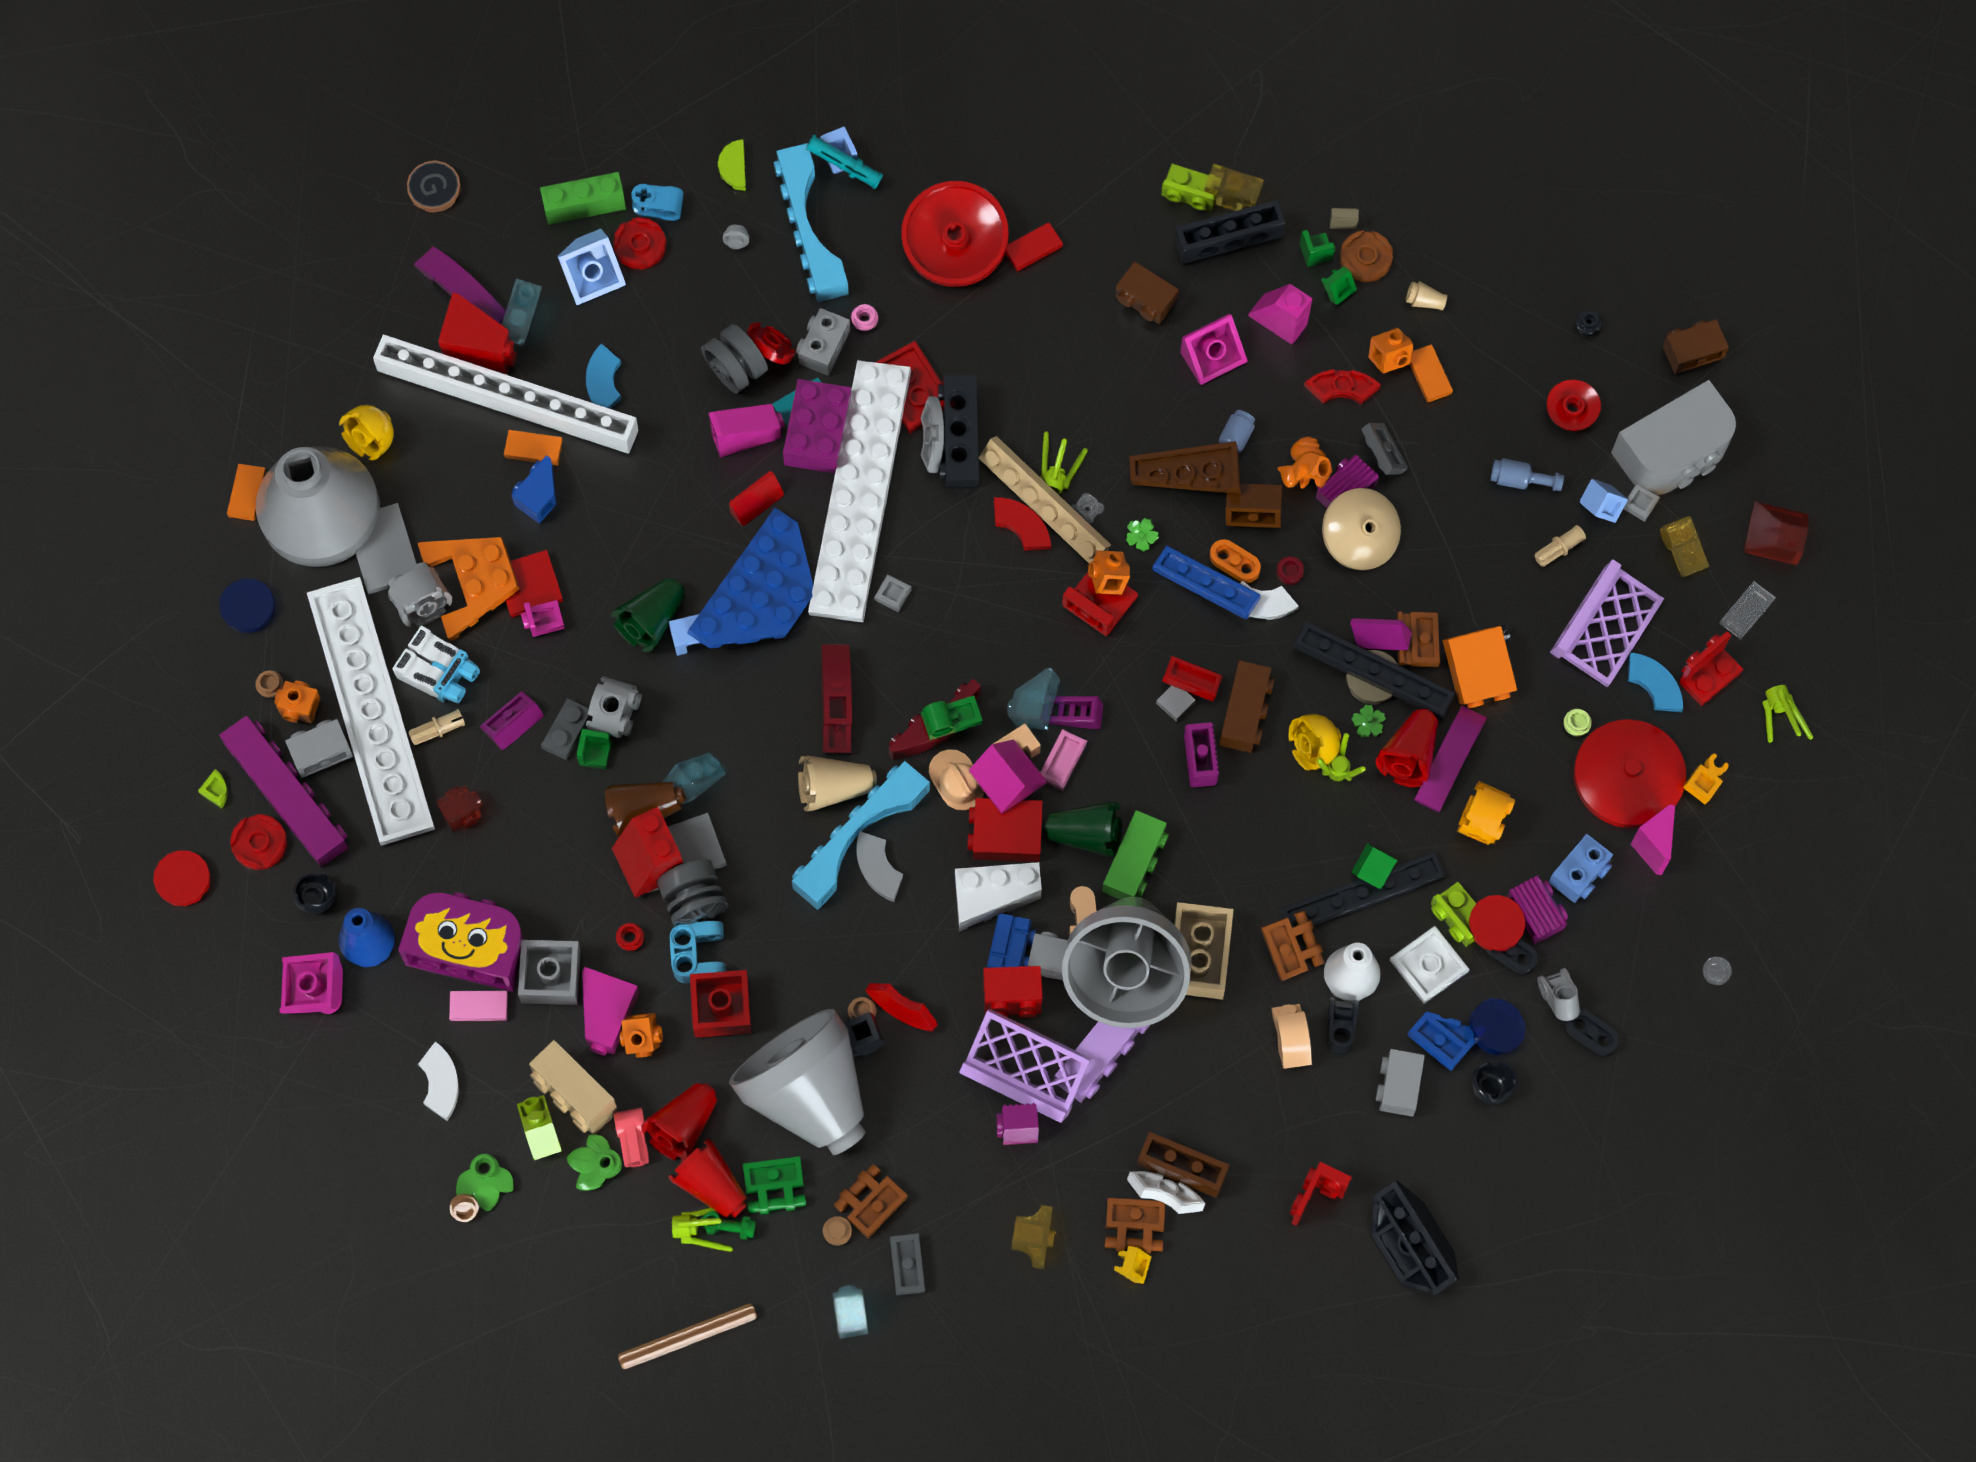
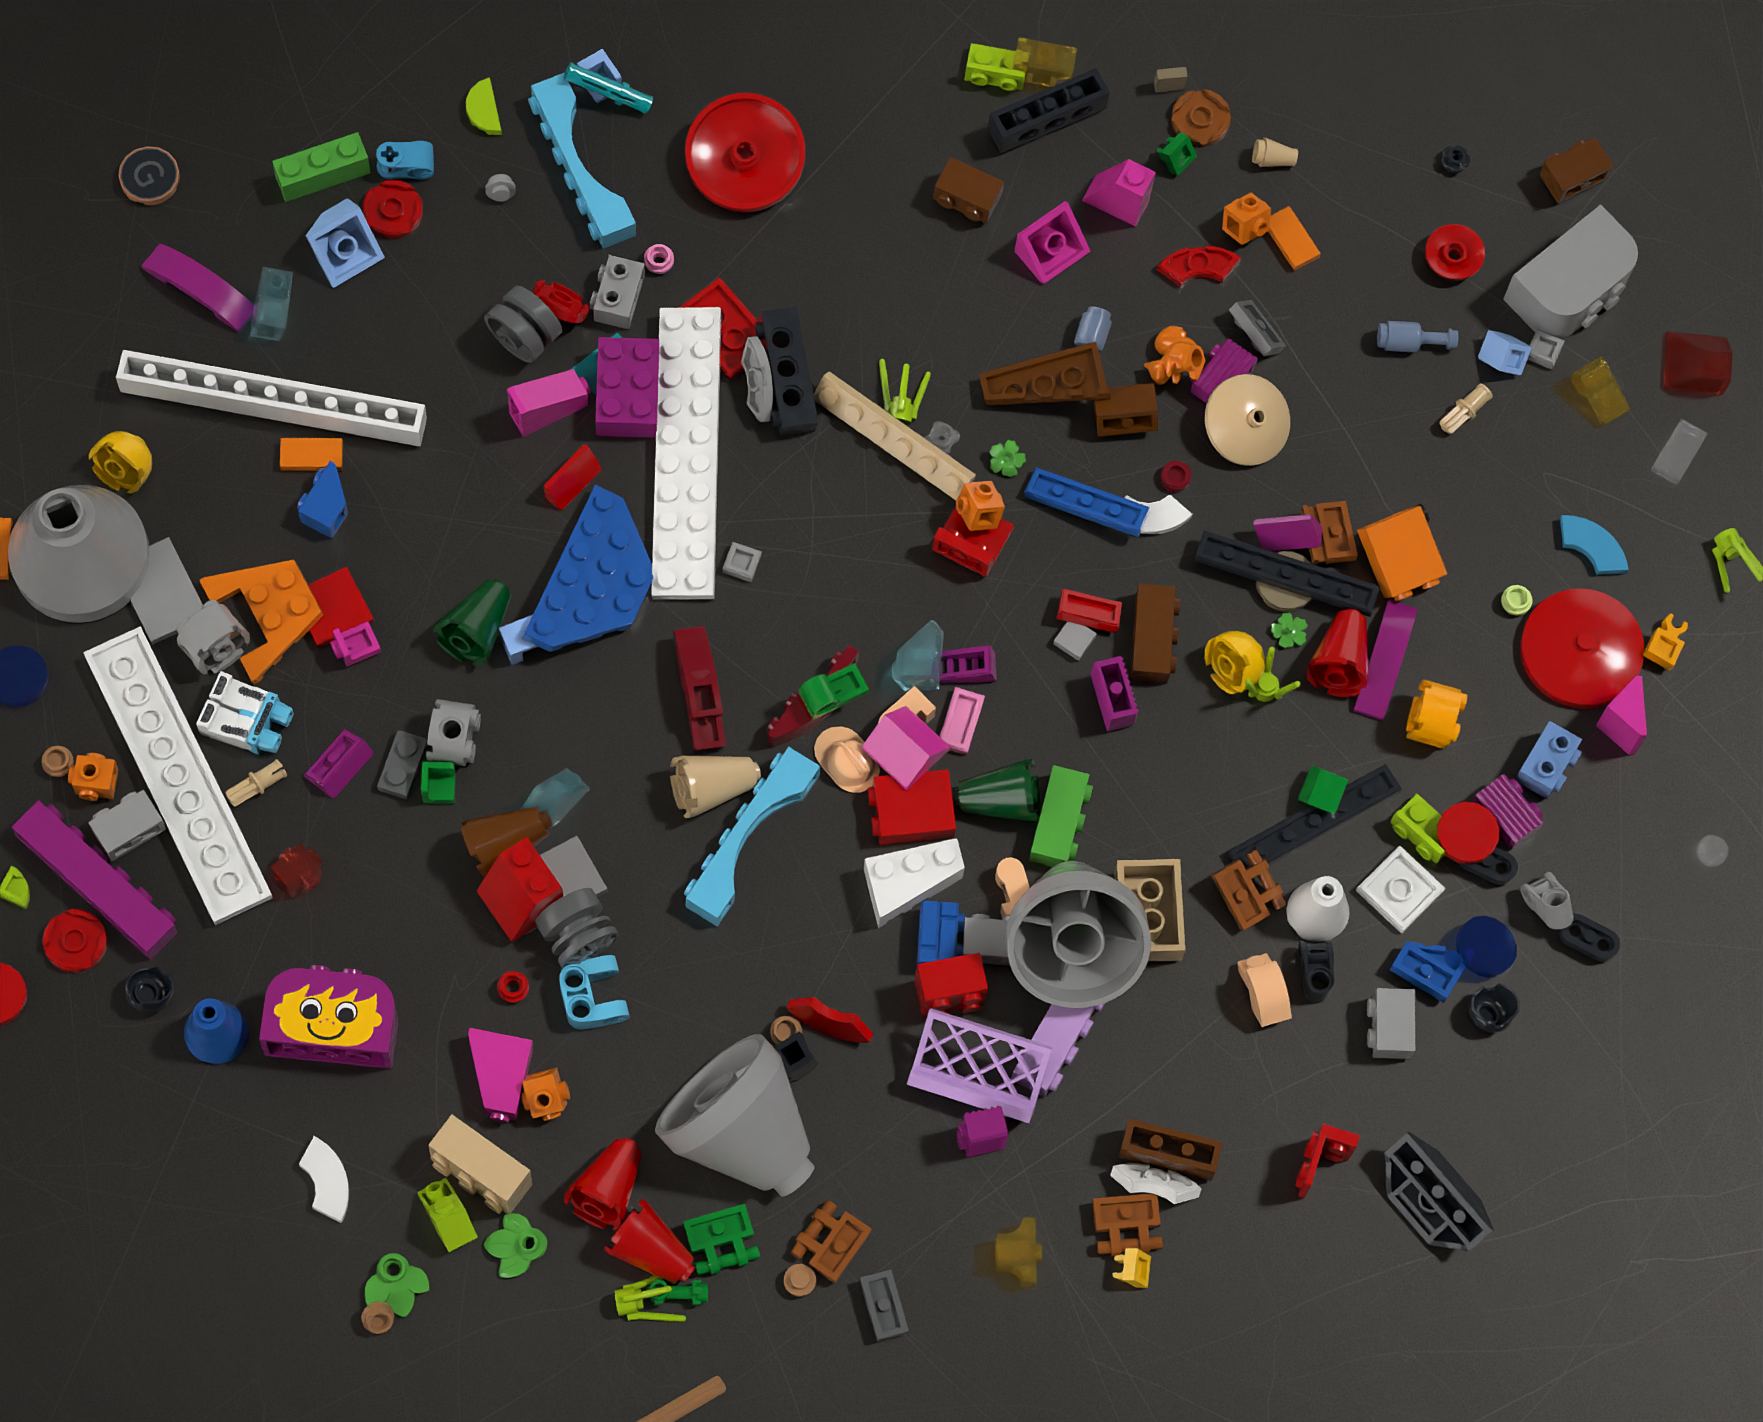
camera: 15 degrees left, 0 degrees up
dark pink slope [280,952,343,1014] -> none
red slope [438,292,517,375] -> none
bright pink tile [449,991,508,1021] -> none
light grey brick [518,940,581,1005] -> none
dark azure tile [586,344,621,409] -> none
coral piece [613,1107,649,1167] -> none
red brick [690,970,752,1038] -> none
clear light blue slope [833,1286,868,1338] -> none
light grey tile [857,831,903,902] -> none
red tile [994,497,1051,550] -> none
red tile [1005,222,1063,272] -> none
orange plate [1210,539,1261,583] -> none
green panel [1300,230,1335,267] -> none
lavender fence [1550,559,1664,687] -> none
red bracket [1679,631,1743,706] -> none

